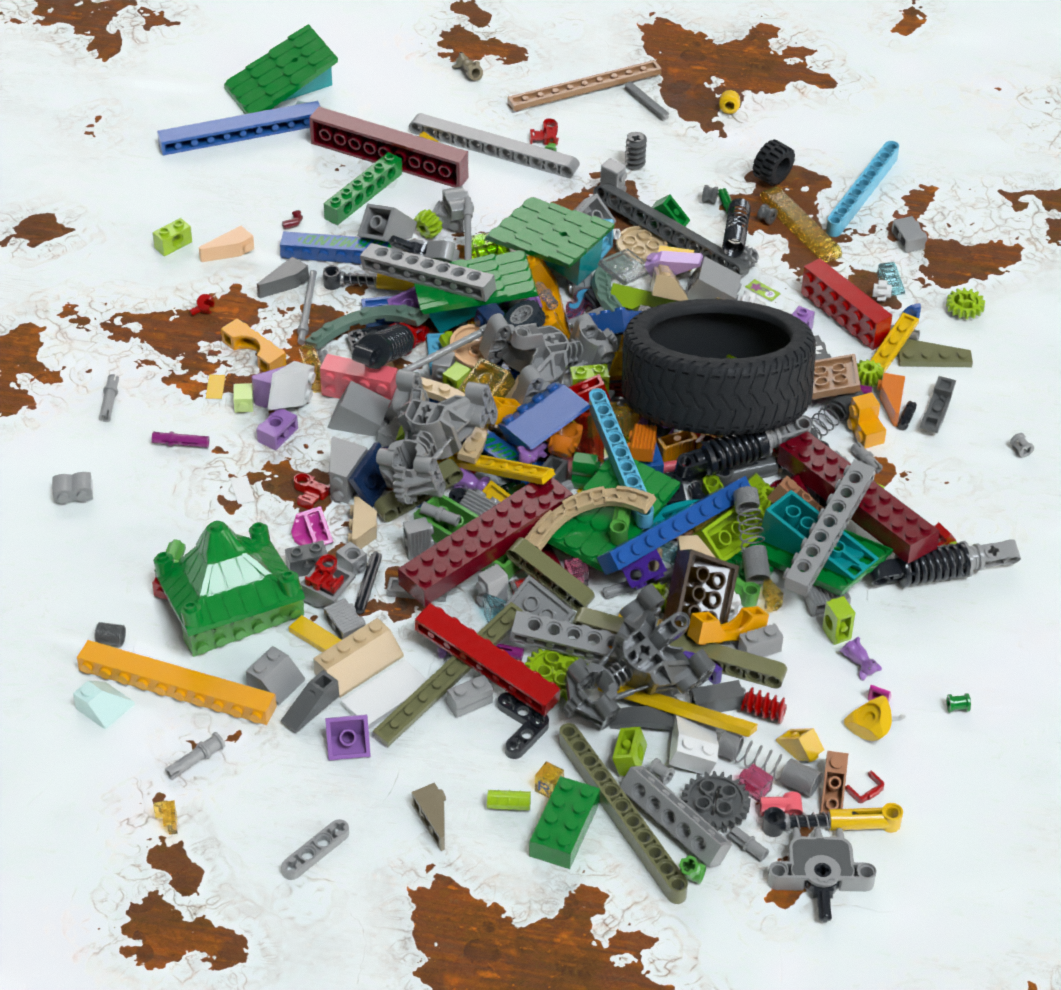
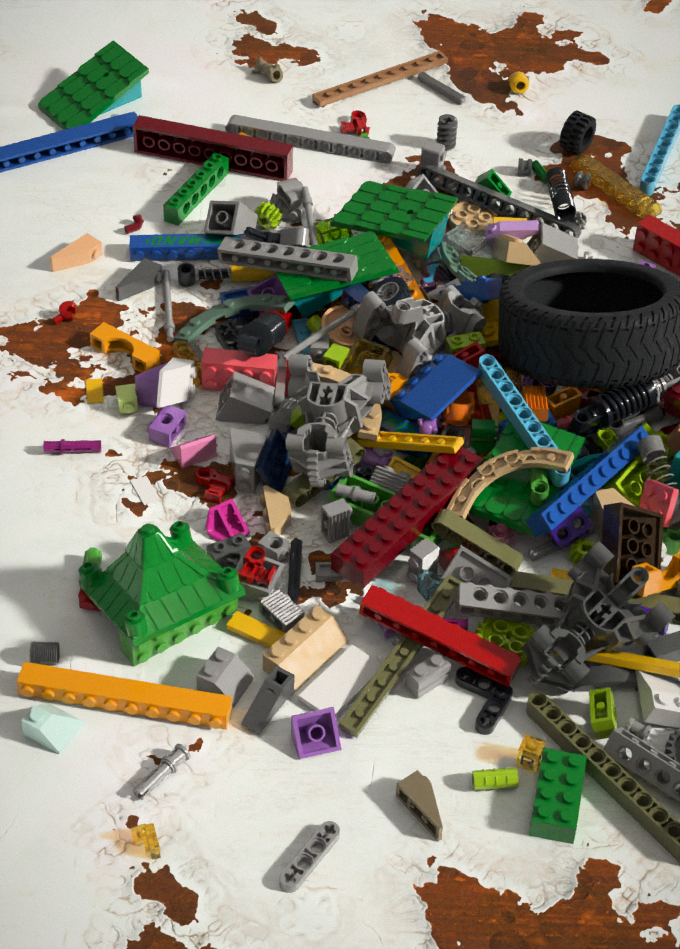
camera: 10 degrees left, 0 degrees up
lime brick [152,218,193,257] -> none
lime sticker [745,279,781,302] -> none
none -> bright pink slope [170,434,217,468]
none -> coral plate [639,479,679,528]

